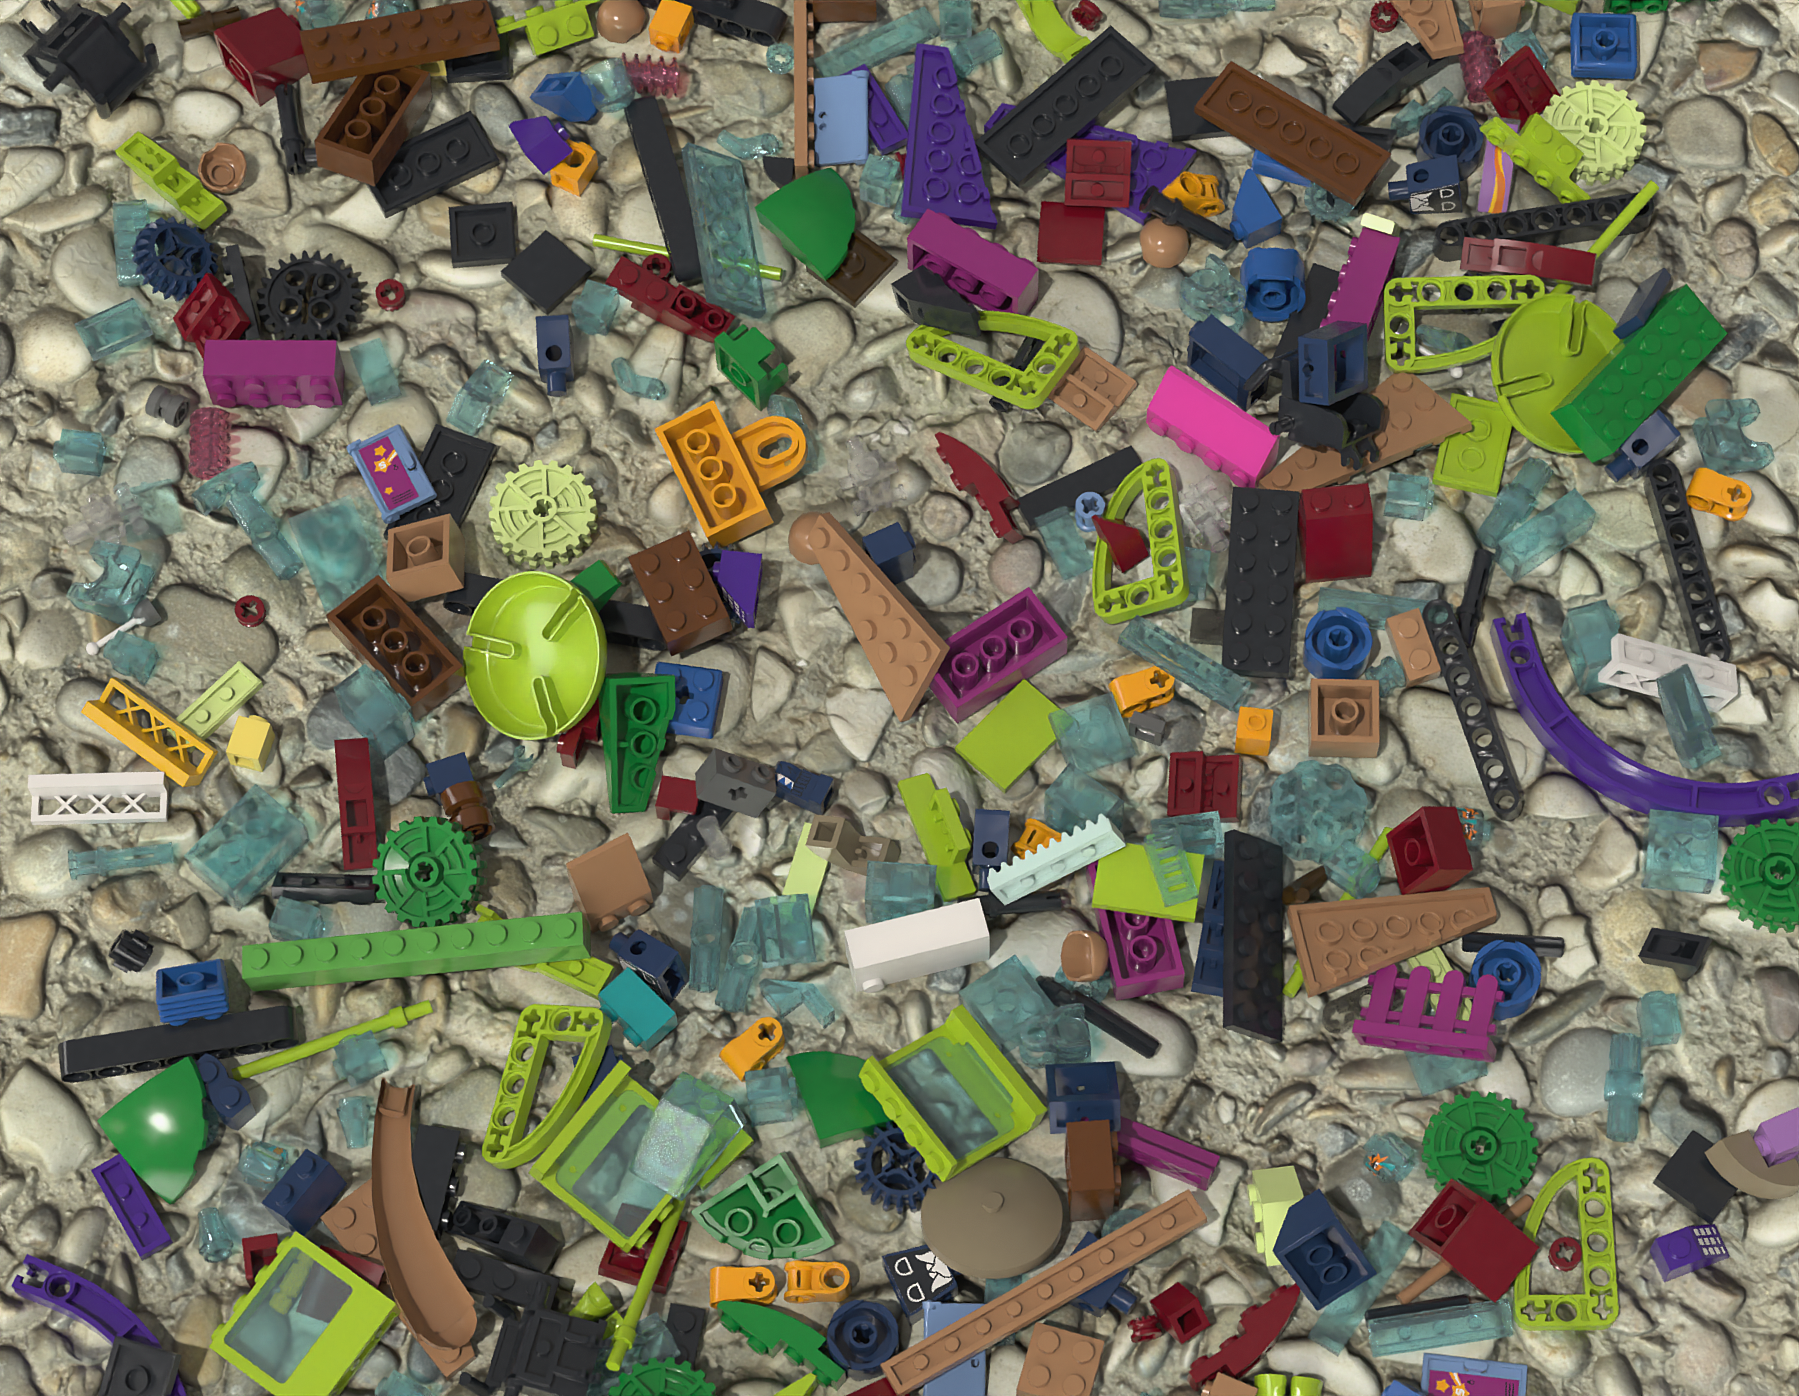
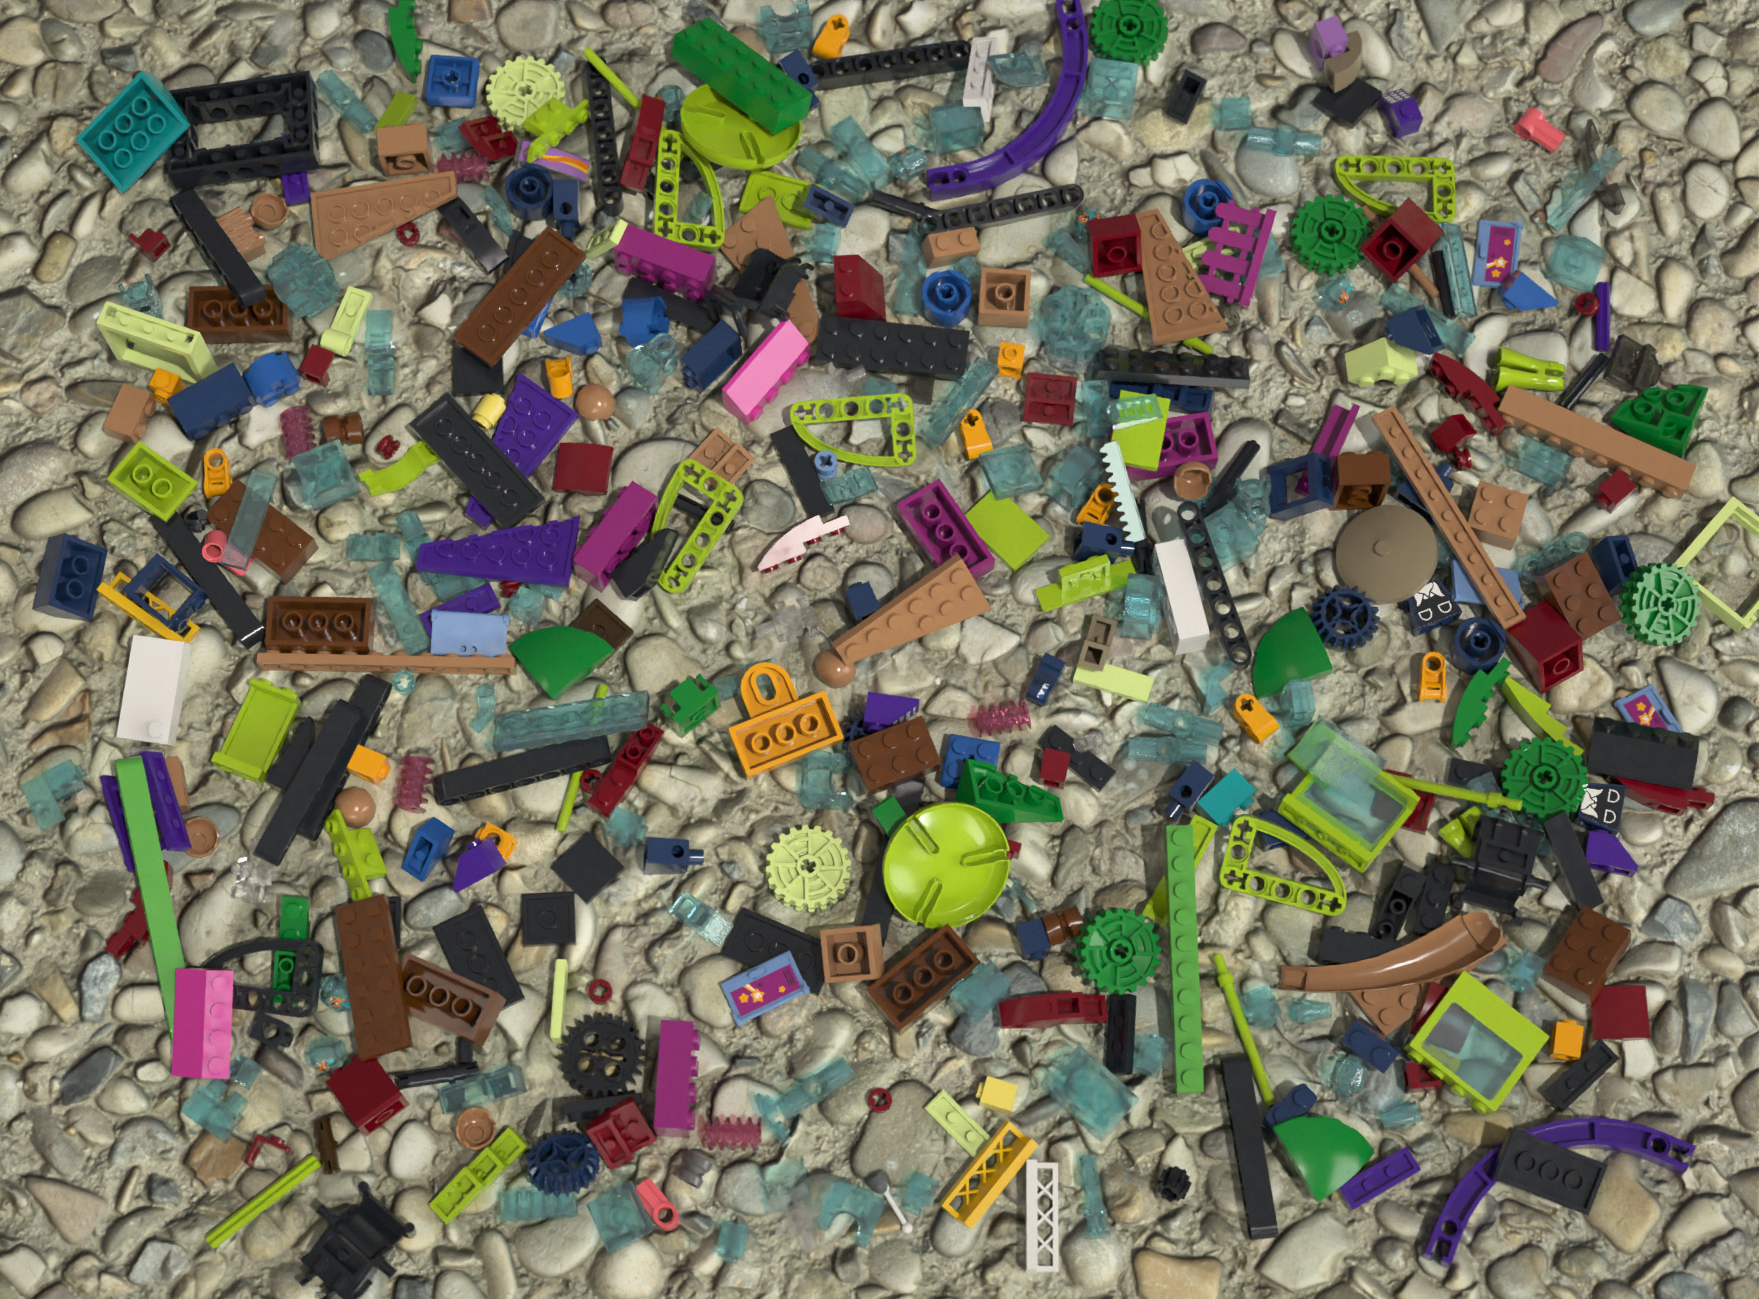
camera: 90 degrees left, 5 degrees up
blue brick [156,958,229,1026] -> none
clear light blue slope [288,494,385,612] -> none
clear light blue slope [349,338,402,406] -> none
medium nougat slope [566,832,653,934] -> none
clear light blue helmet [580,57,636,113] -> none
clear light blue arm [611,357,666,400] -> none
green brick [691,1151,836,1260] -> none
dark grey brick [695,748,776,818] -> none
light orange piece [709,1266,778,1309] -> none
clear light blue brick [755,893,817,969] -> none
black tile [763,156,795,189] -> none
panel [858,1004,1047,1183] -> none
dark red slope [1064,138,1132,208] -> none
dark red slope [1091,514,1149,573] -> none
dark grey plate [1128,711,1166,746] -> none
black pin [1139,185,1234,250] -> none
dark brown piece [1282,858,1342,907] -> none
dark blue window [1298,320,1368,405] -> none
clear light blue brick [1323,839,1381,899] -> none
black axle [1461,932,1565,958] -> none
dark red bush [1548,1237,1582,1272] -> none
dark blue tile [1613,268,1671,340] -> none
none -> clear light blue slope [437,1065,527,1115]
none -> light yellow brick [472,393,506,432]
none -> yellowish green tile [550,959,569,1043]
none -> coral piece [632,1178,680,1231]
none -> clear light blue head [654,85,686,122]
none -> dark blue brick [795,184,855,231]
none -> clear light blue piece [800,750,855,811]
none -> clear light blue head [891,145,928,181]
none -> clear pink piece [975,698,1031,738]
none -> clear light blue slope [1046,227,1091,276]
none -> black beam [1177,501,1252,671]

